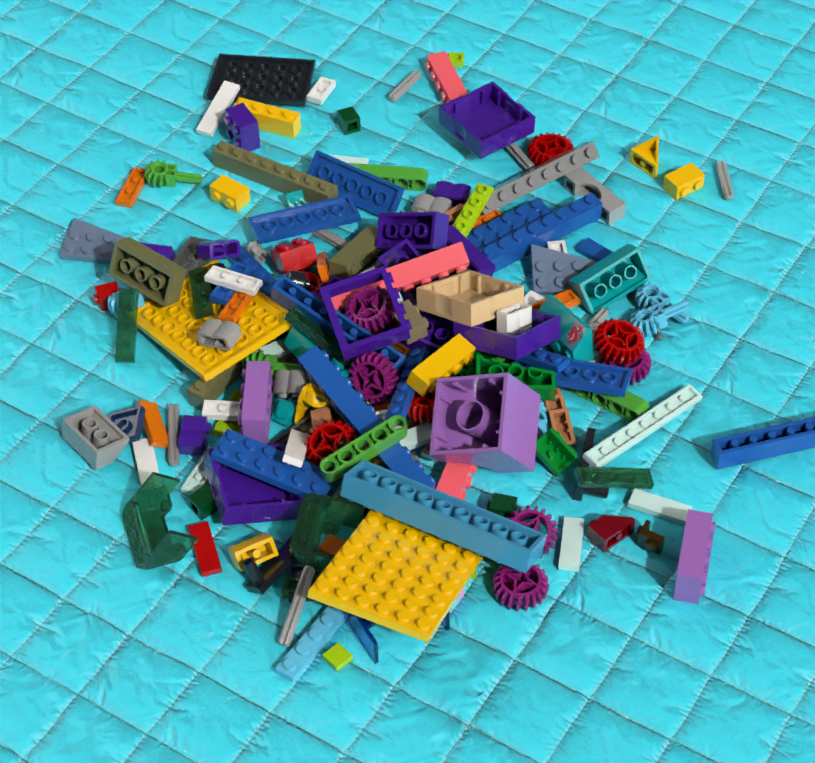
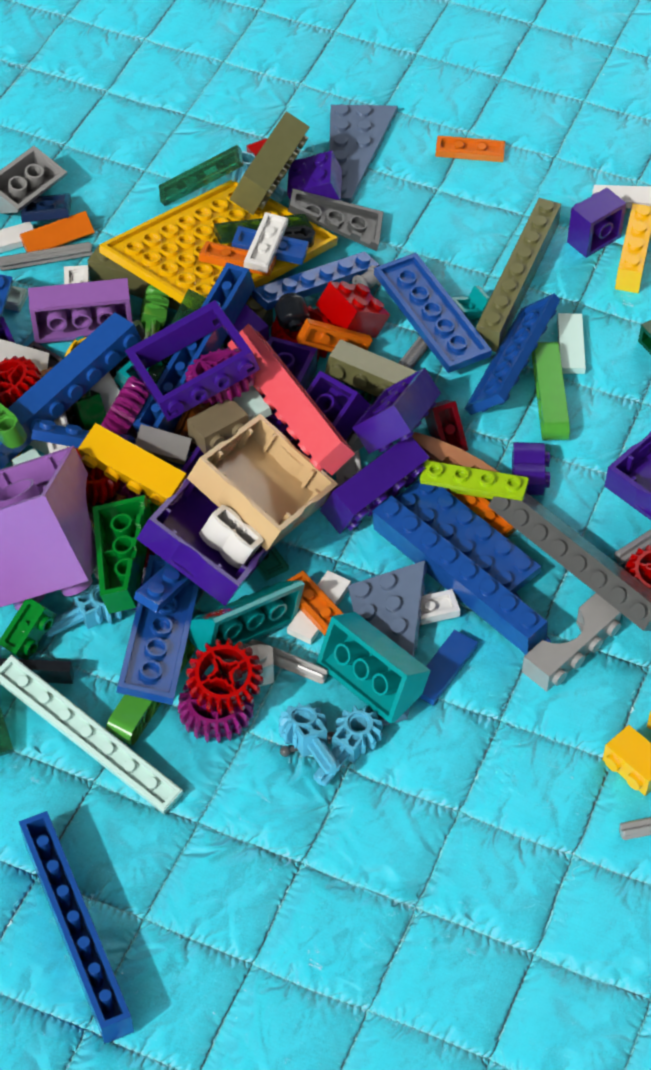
camera: 80 degrees right, 5 degrees up
bright green gear [144,159,202,188] -> none
dark purple brick [178,415,211,455] -> none
light grey brick [196,318,242,351] -> none
dark purple brick [197,239,241,260] -> none
yellow brick [209,174,251,212] -> none
light grey brick [411,193,452,214] -> none
nougat slope [542,387,576,446] -> none
none -> light grey tile [135,424,192,465]

